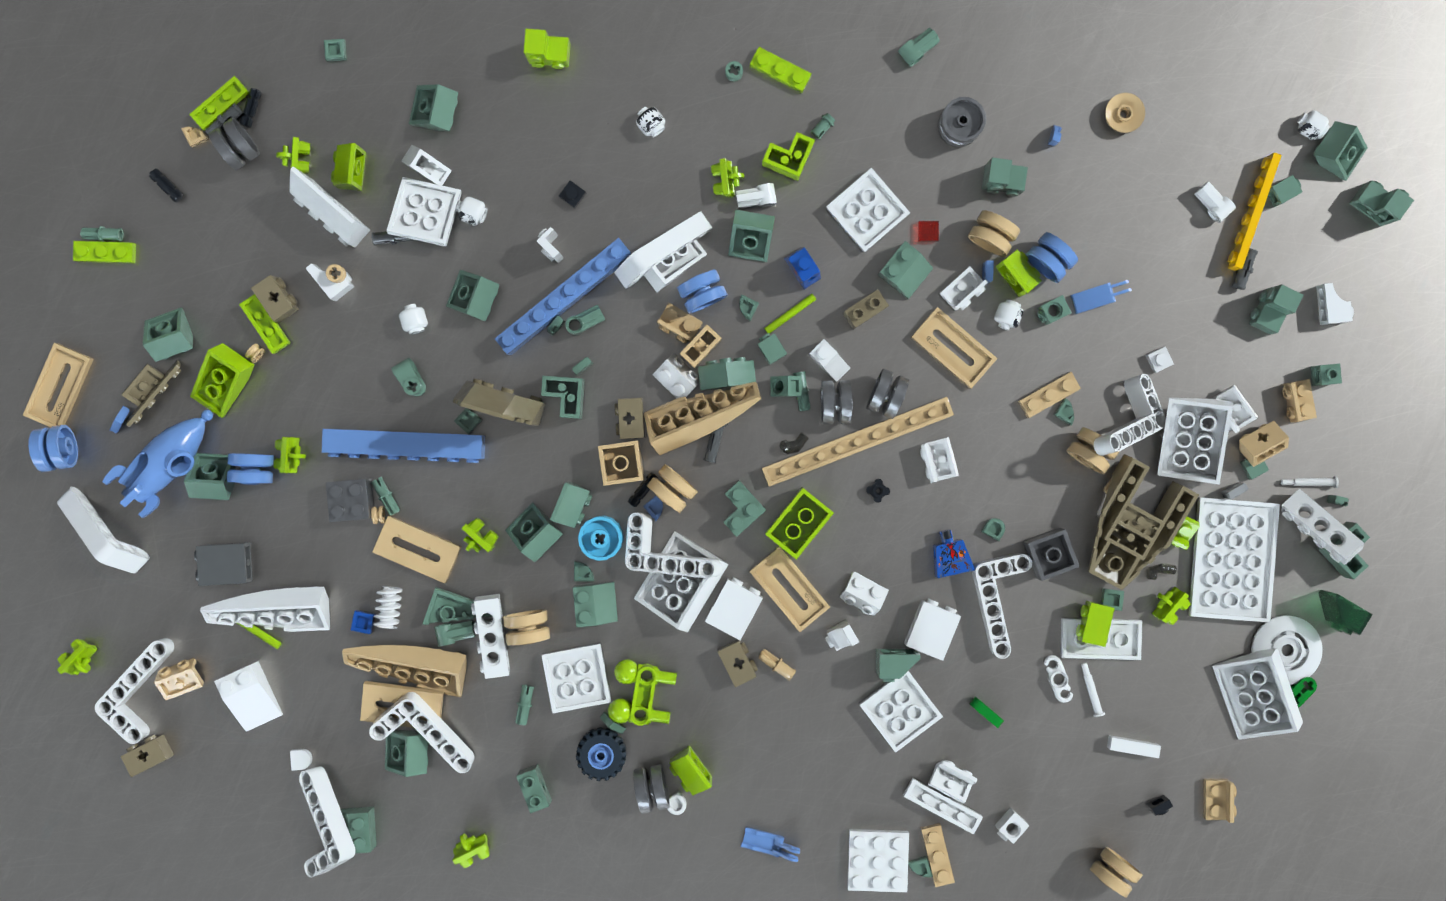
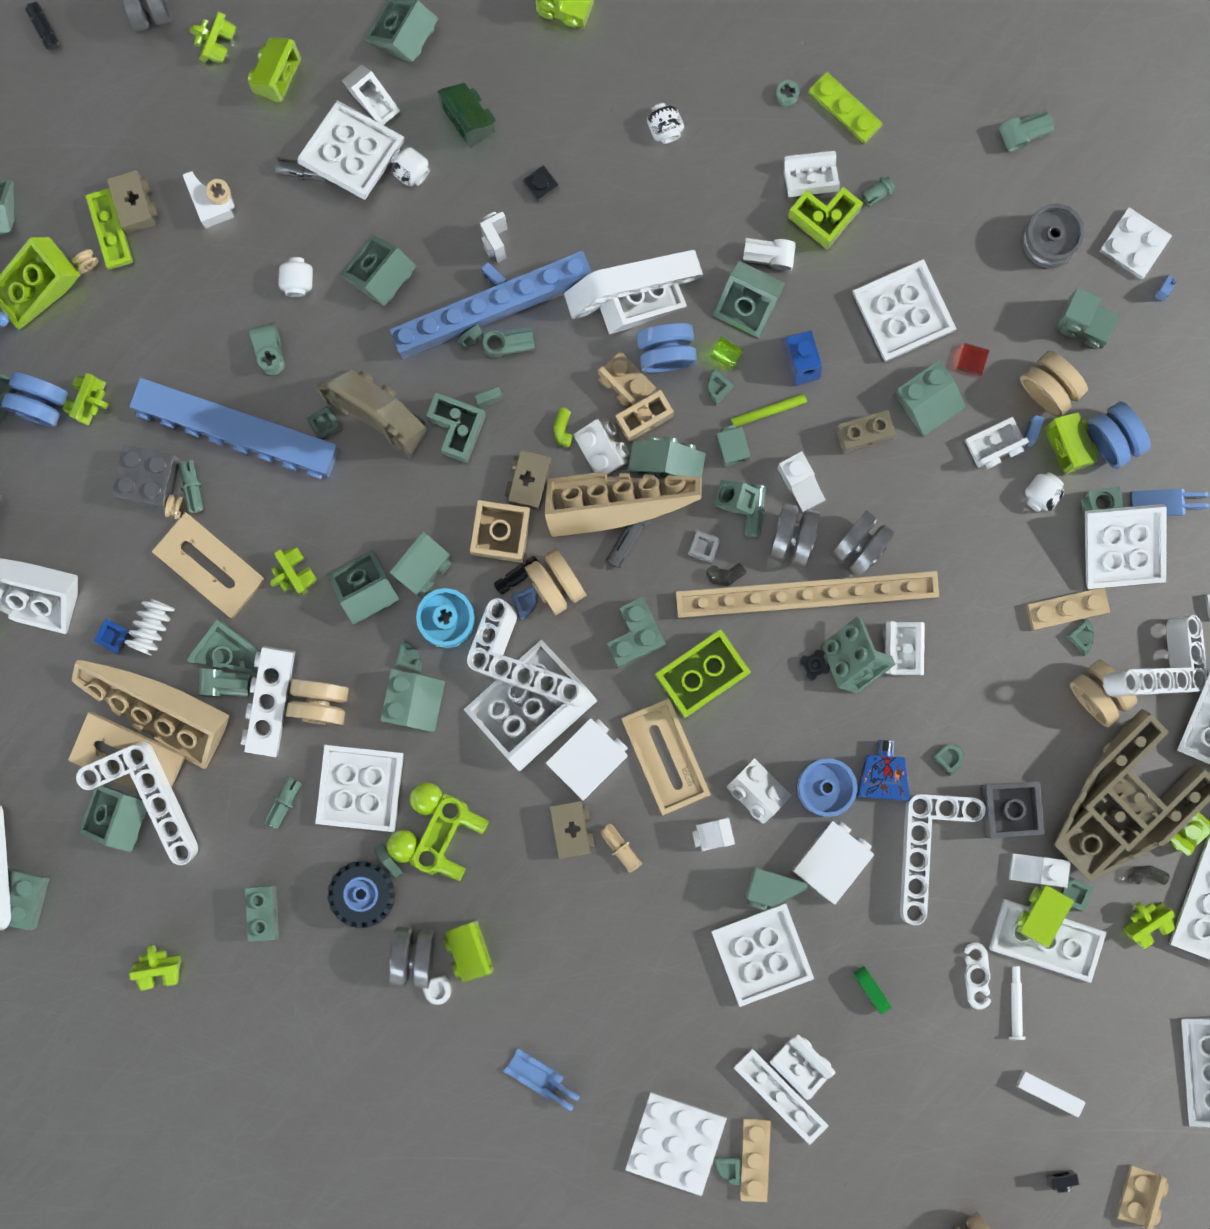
camera: 15 degrees right, 5 degrees down
white slope [290,167,370,247] -> none
lime hips [711,158,745,198] -> none
tan piece [911,307,998,389] -> none
white brick [995,808,1029,844] -> none
none -> clear green slope [437,83,496,148]
none -> medium blue tile [482,263,507,287]
none -> lime arm [553,407,573,447]
none -> light grey tile [687,530,721,564]
none -> clear neon green gear [710,336,744,370]
none -> white bracket [784,151,840,197]
none -> medium blue wheel [796,758,858,817]
none -> sand green bracket [822,617,896,693]
none -> white arch [1009,853,1070,888]
none -> white plate [1085,504,1167,589]
none -> white plate [1099,208,1172,280]

